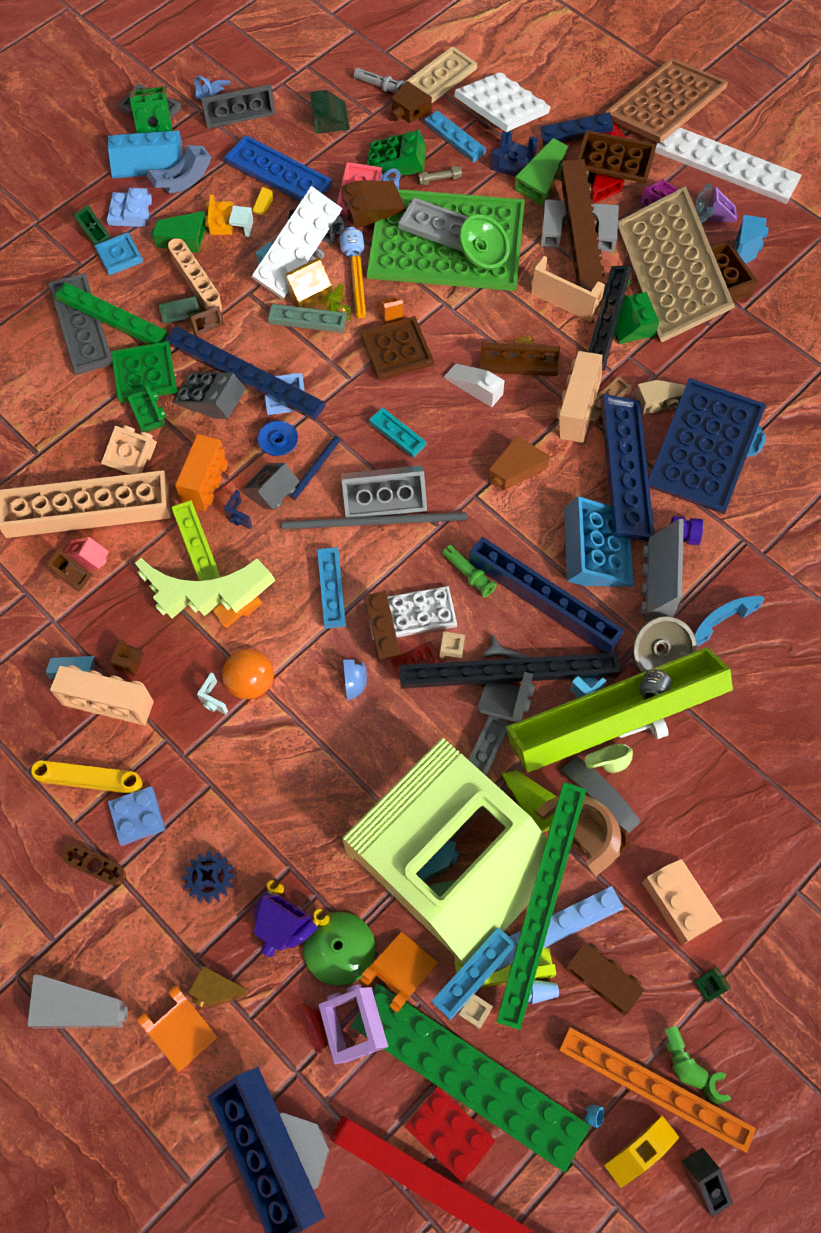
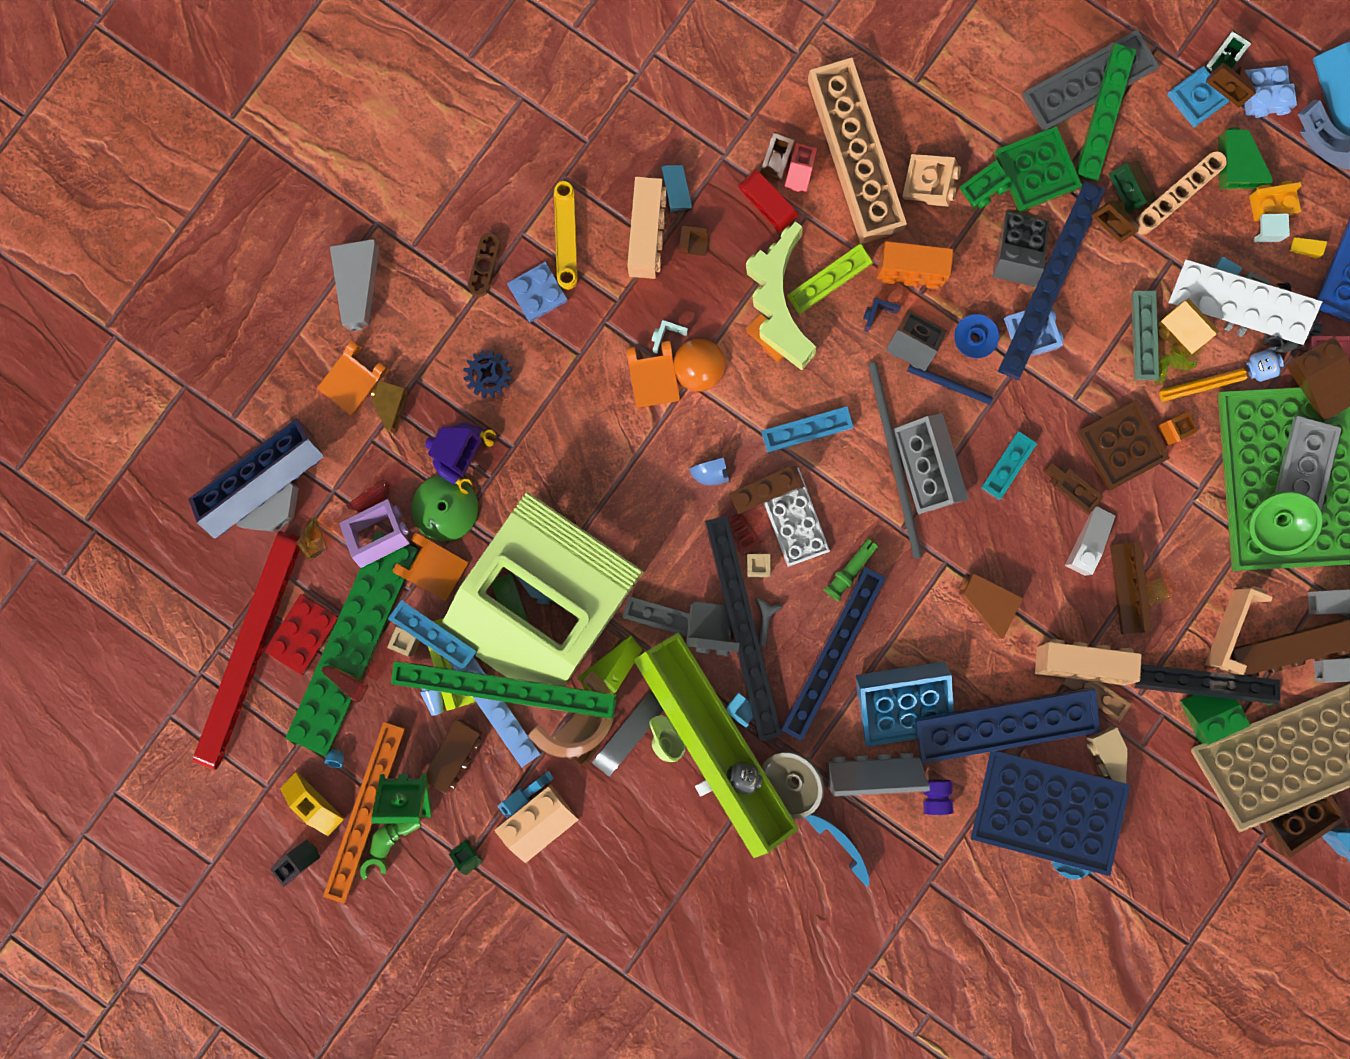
camera: 85 degrees right, 20 degrees up
none -> clear yellow piece [297,518,327,561]
none -> clear red slope [321,665,369,703]
none -> green bracket [371,774,432,823]
none -> dark azure piece [498,771,554,818]
none -> orange flag [626,341,680,408]
none -> red beam [738,170,798,232]
none -> reddish brown hinge [1043,463,1103,515]
none -> reddish brown slope [1206,63,1256,108]

